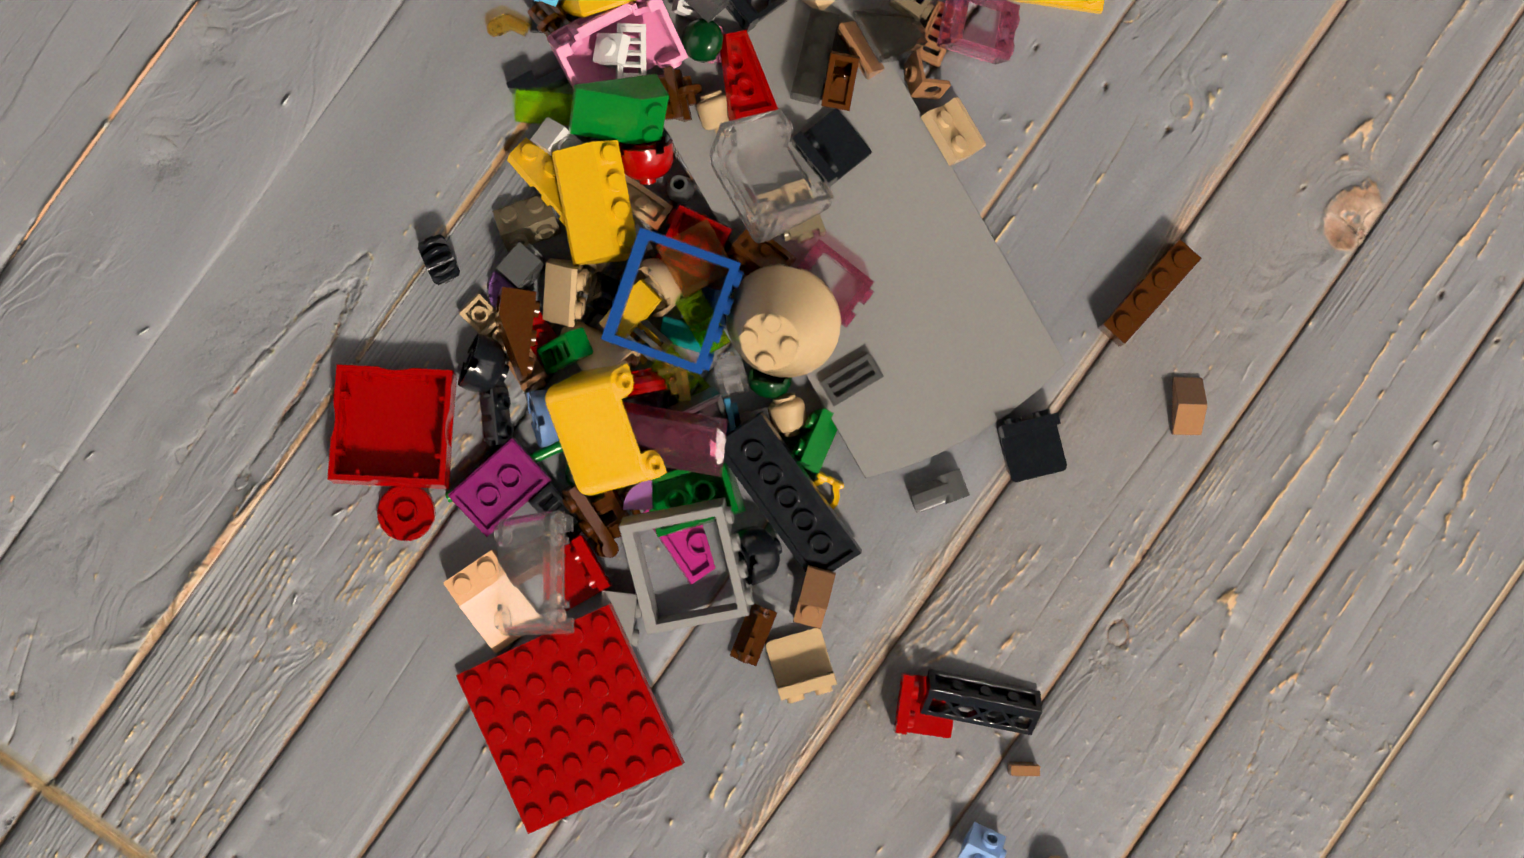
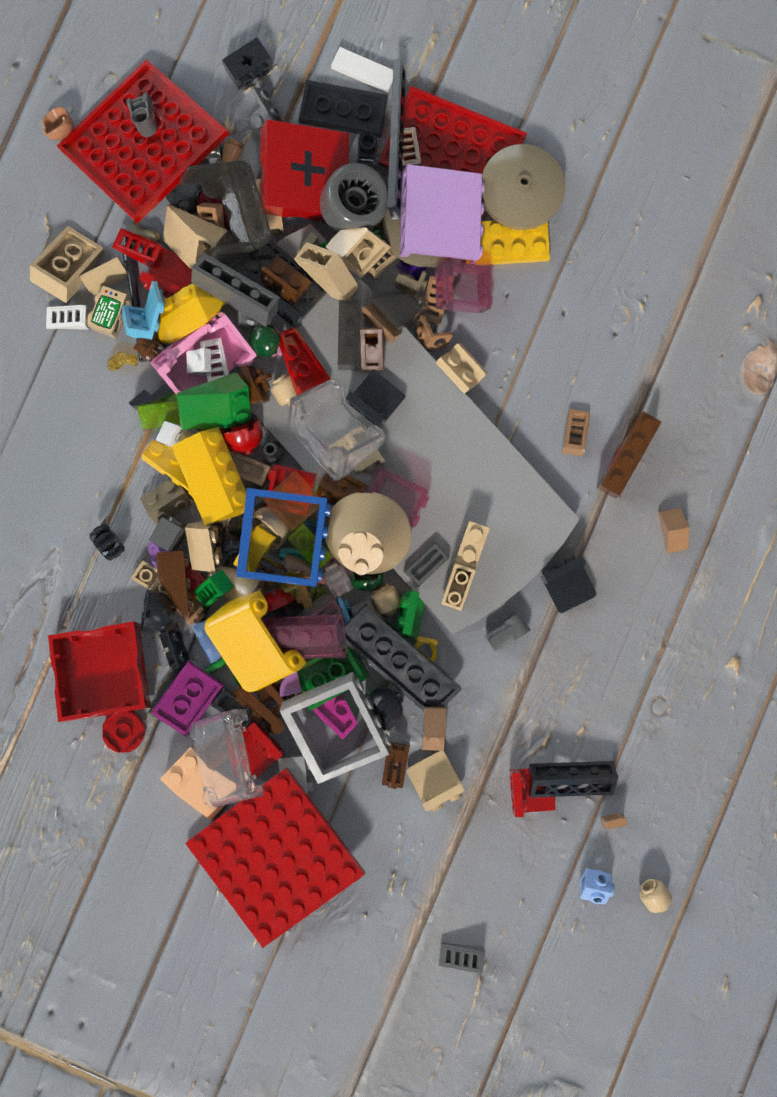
camera: 15 degrees left, 0 degrees up
none -> medium nougat slope [283,553,326,585]
none -> tan slope [441,520,490,611]
none -> medium nougat slope [562,409,590,456]

